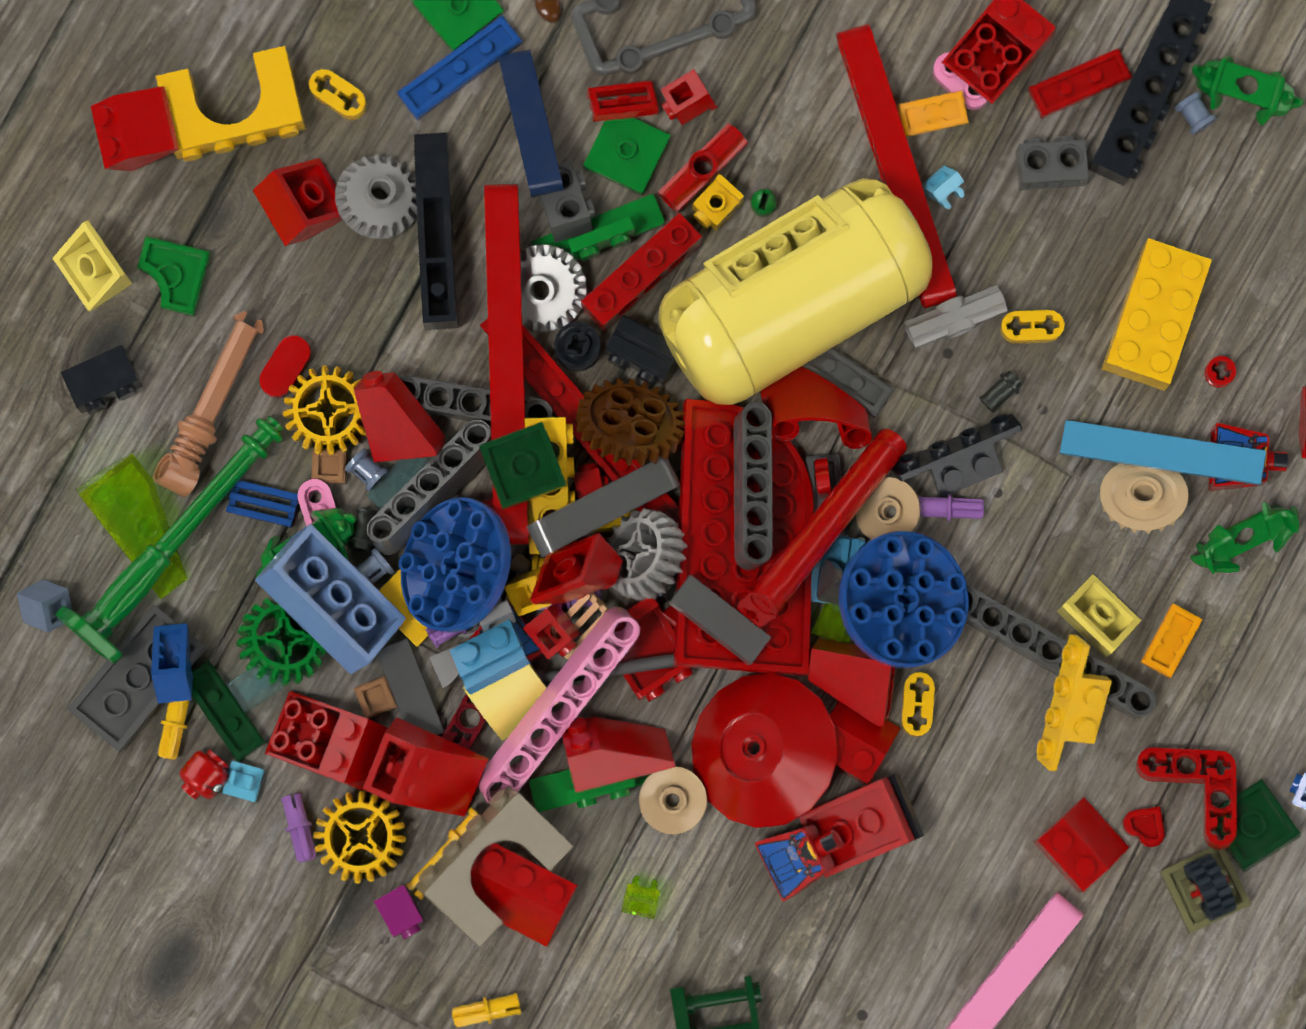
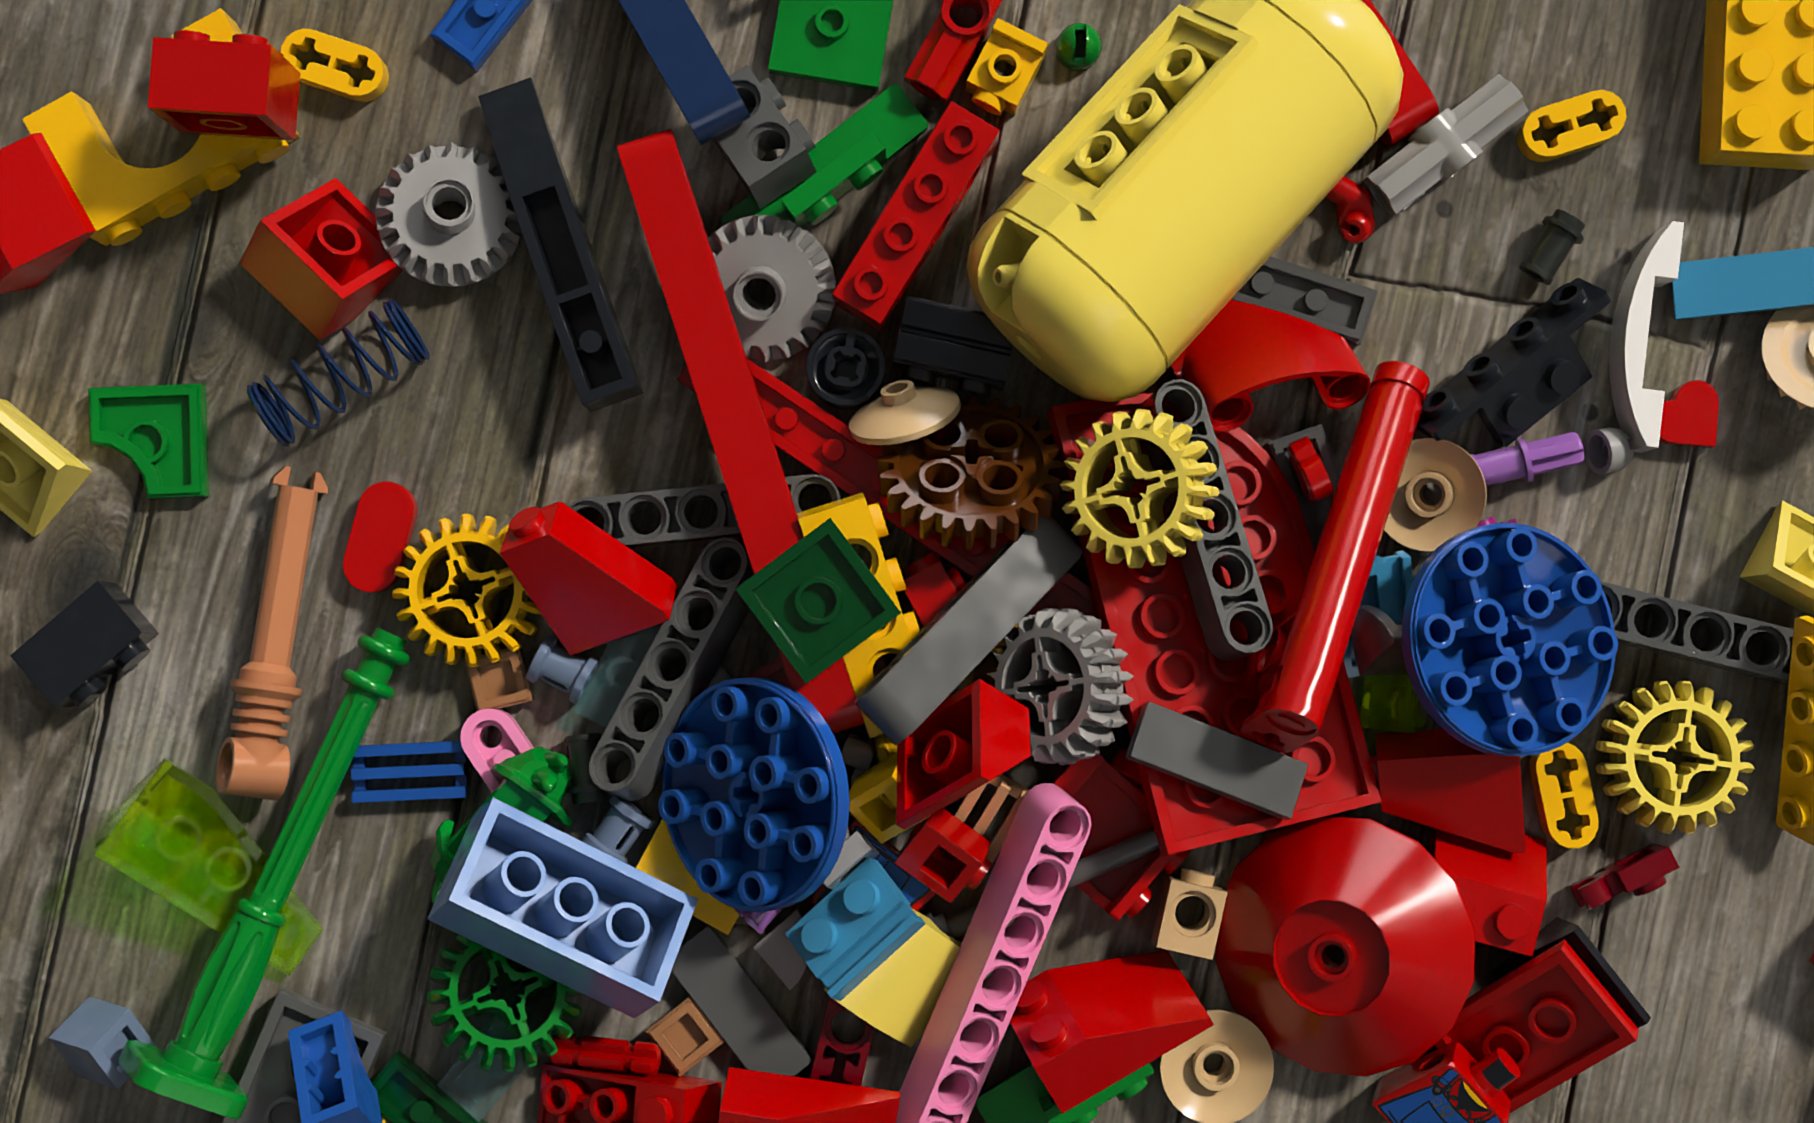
camera: 15 degrees left, 5 degrees up
none -> red brick [147,30,301,141]
none -> dark blue piece [247,298,430,447]
none -> red axle [549,1034,661,1077]
none -> tan dish [849,380,961,445]
none -> light yellow gear [1060,409,1220,568]
none -> tan brick [1151,868,1228,960]
none -> red arm [1325,176,1375,244]
none -> dark red plate [1569,843,1680,910]
none -> light grey hinge [1584,427,1635,474]
none -> light yellow gear [1595,681,1755,834]
none -> white slope [1609,221,1684,453]
none -> red tile [1659,380,1719,448]

